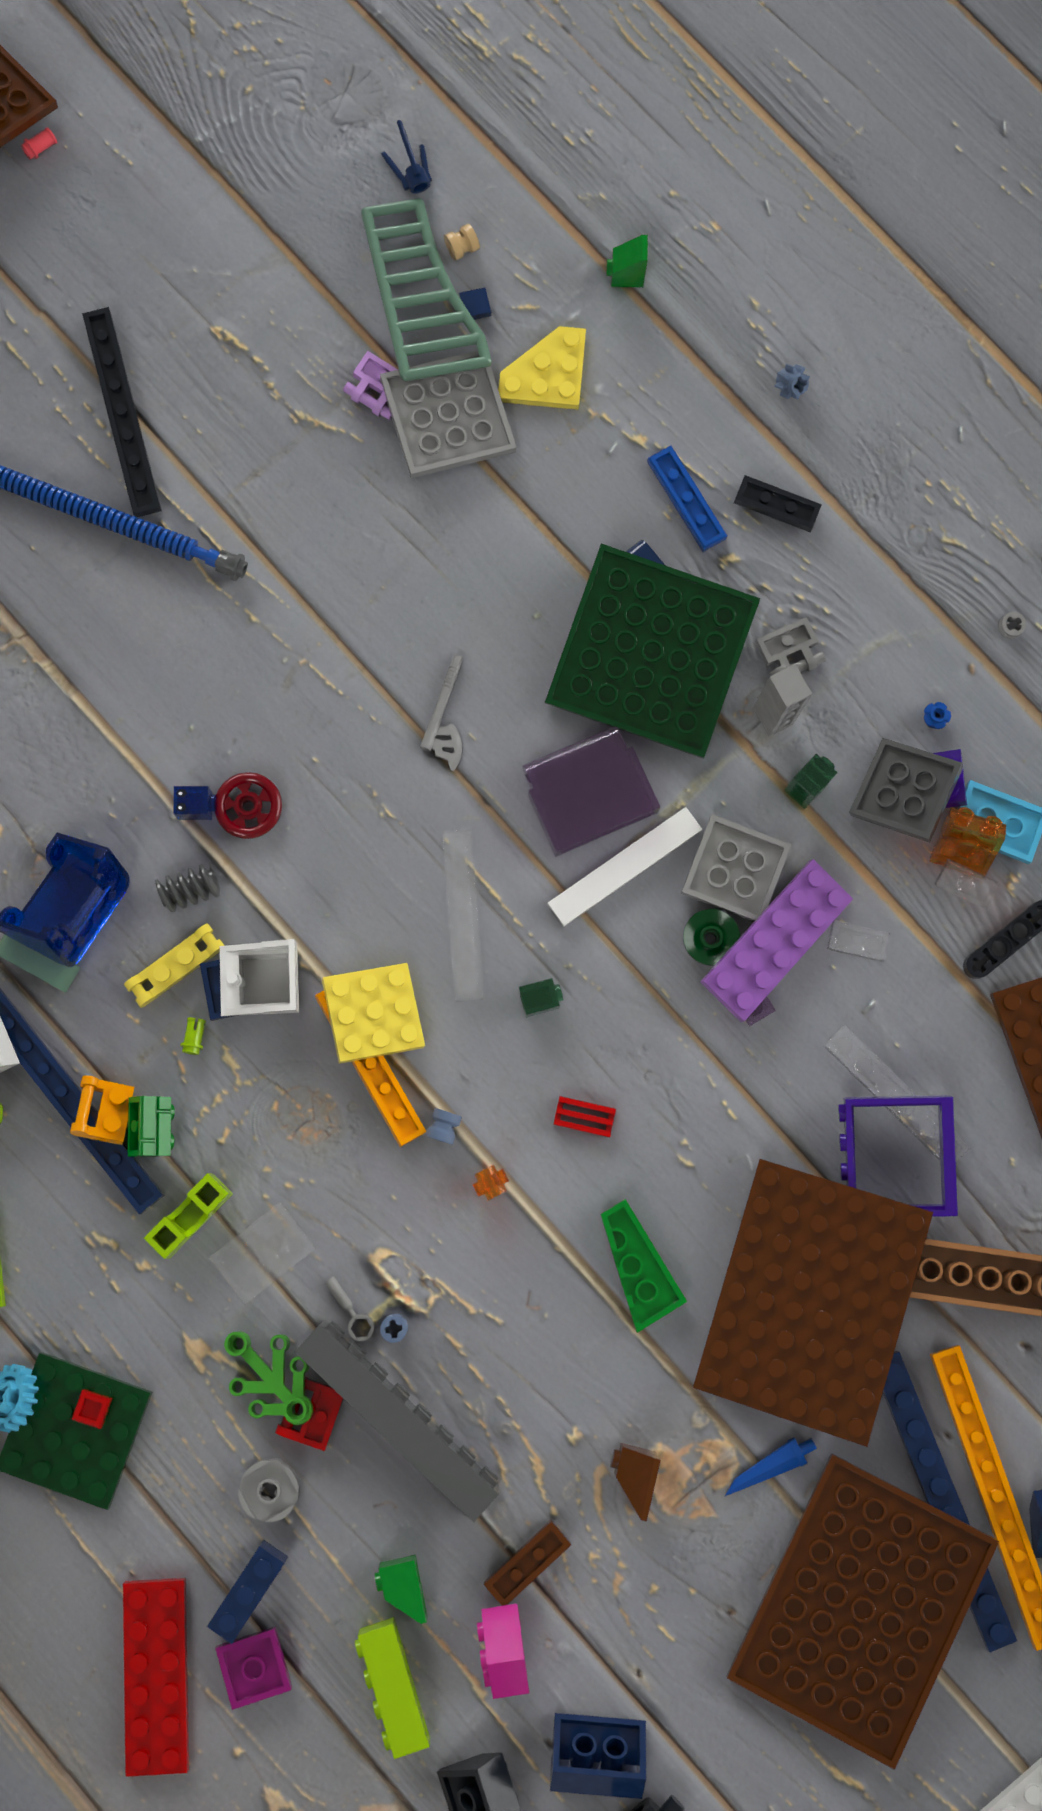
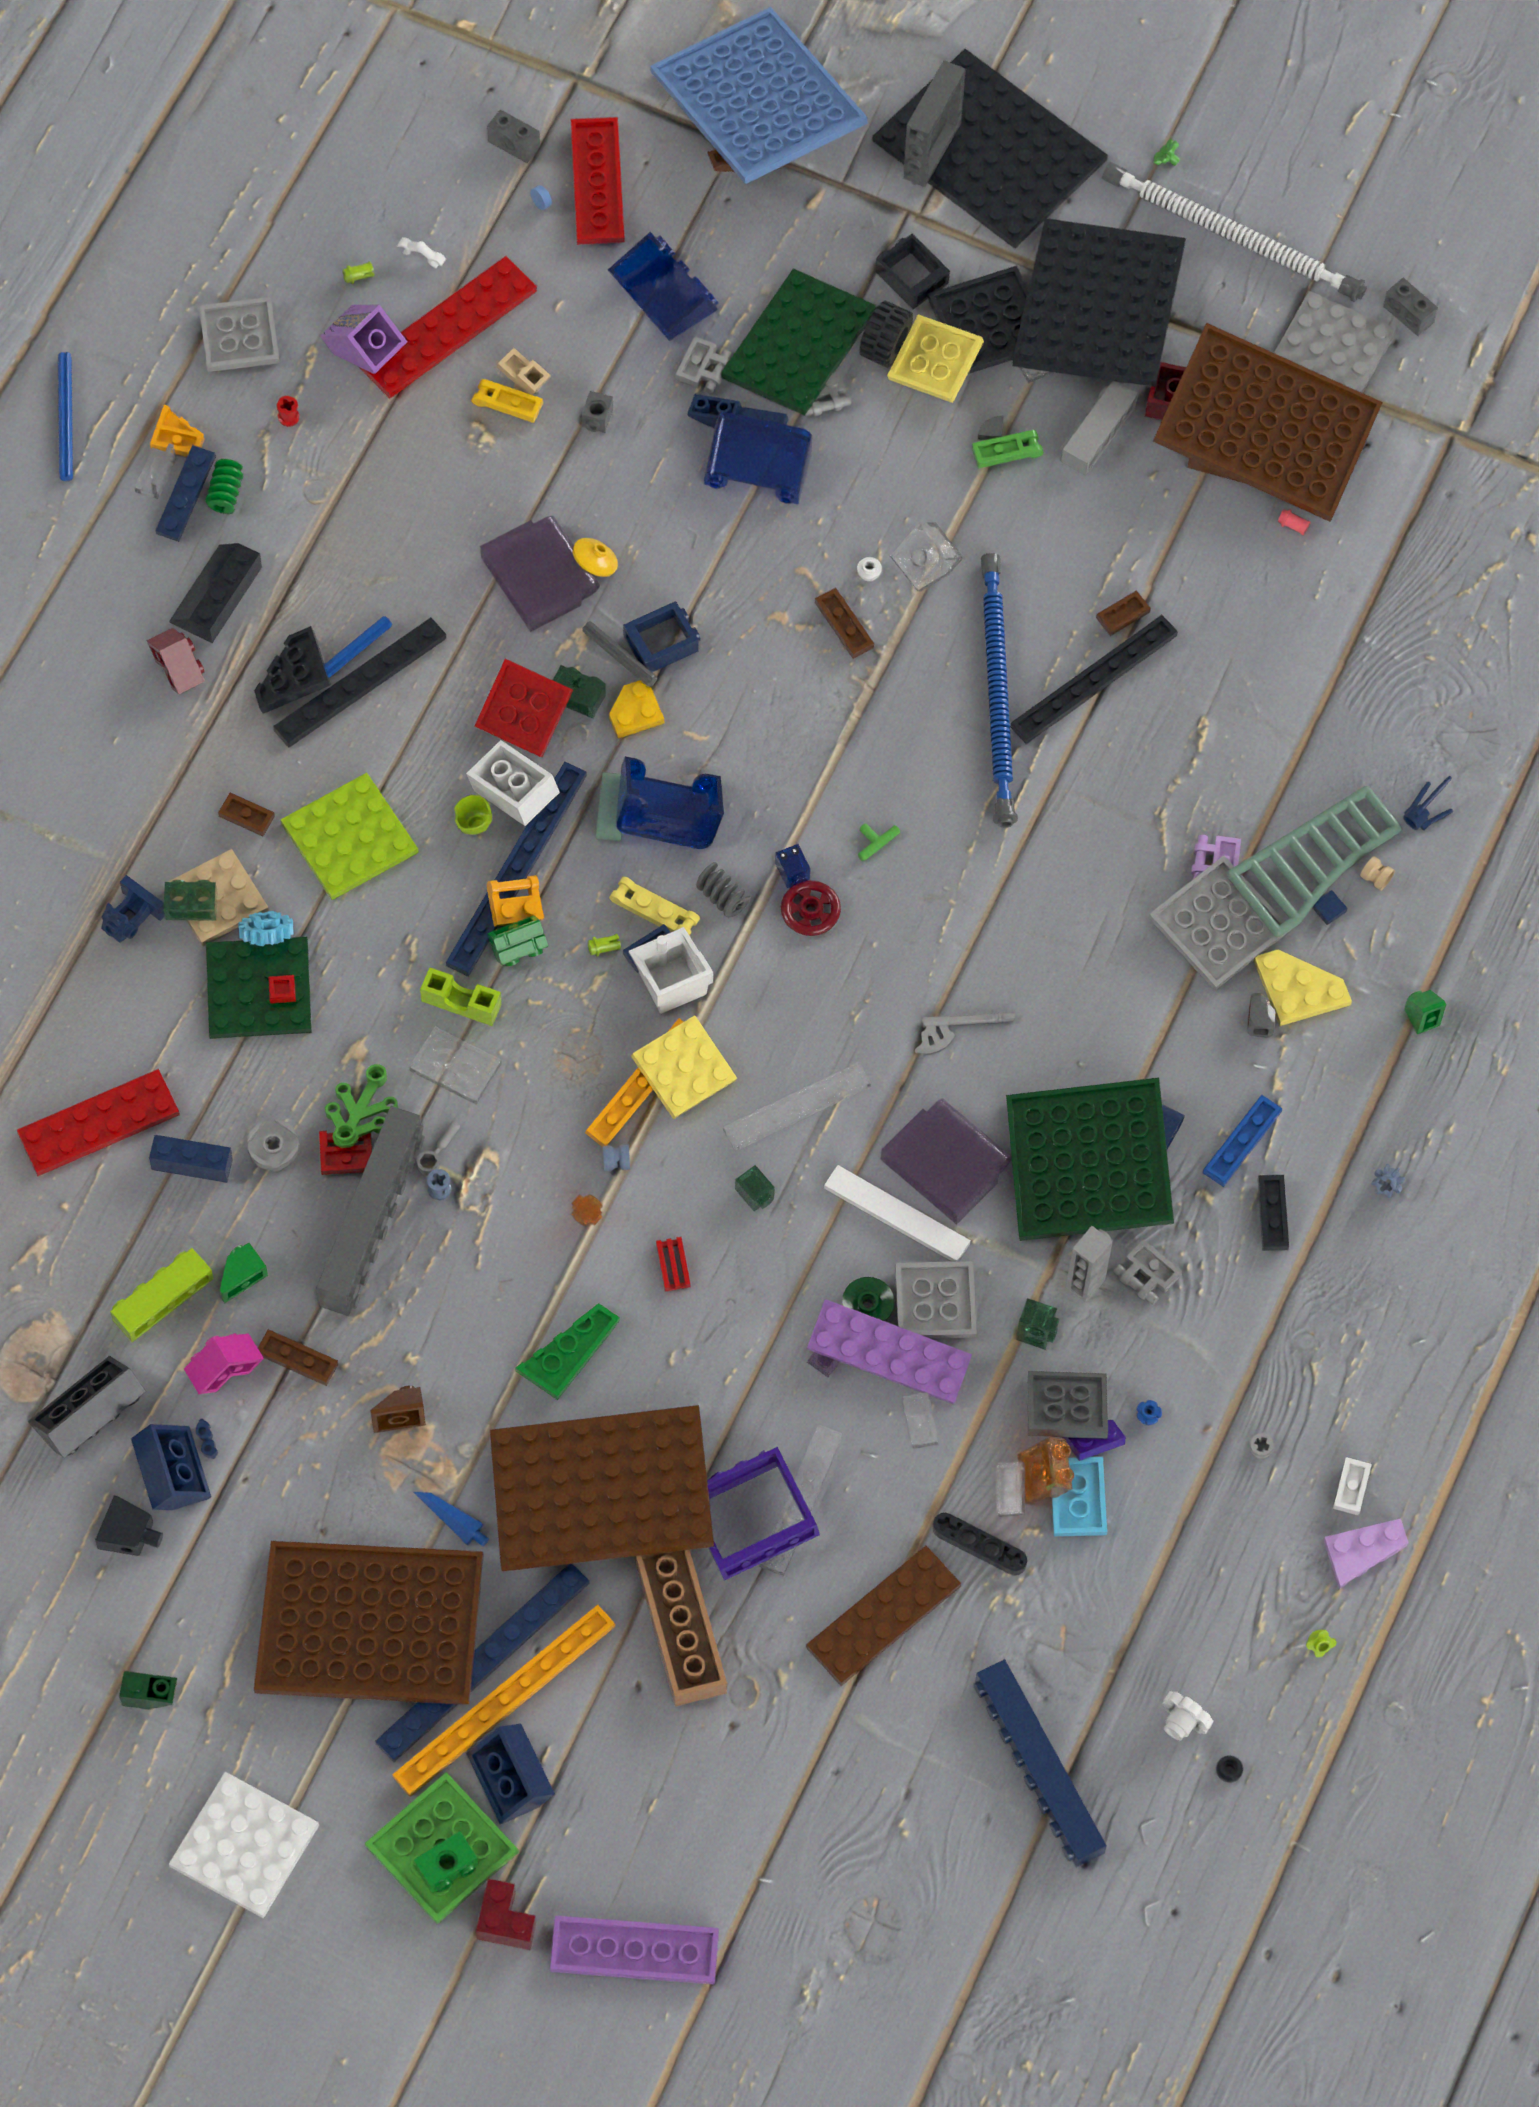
camera: 70 degrees right, 15 degrees down
magenta plate [215,1627,292,1710] -> none
none -> dark blue piece [195,1419,218,1459]
none -> bright green piece [858,824,900,861]
none -> reddish brown plate [1096,590,1151,636]
none -> dark grey rock [1248,993,1276,1038]

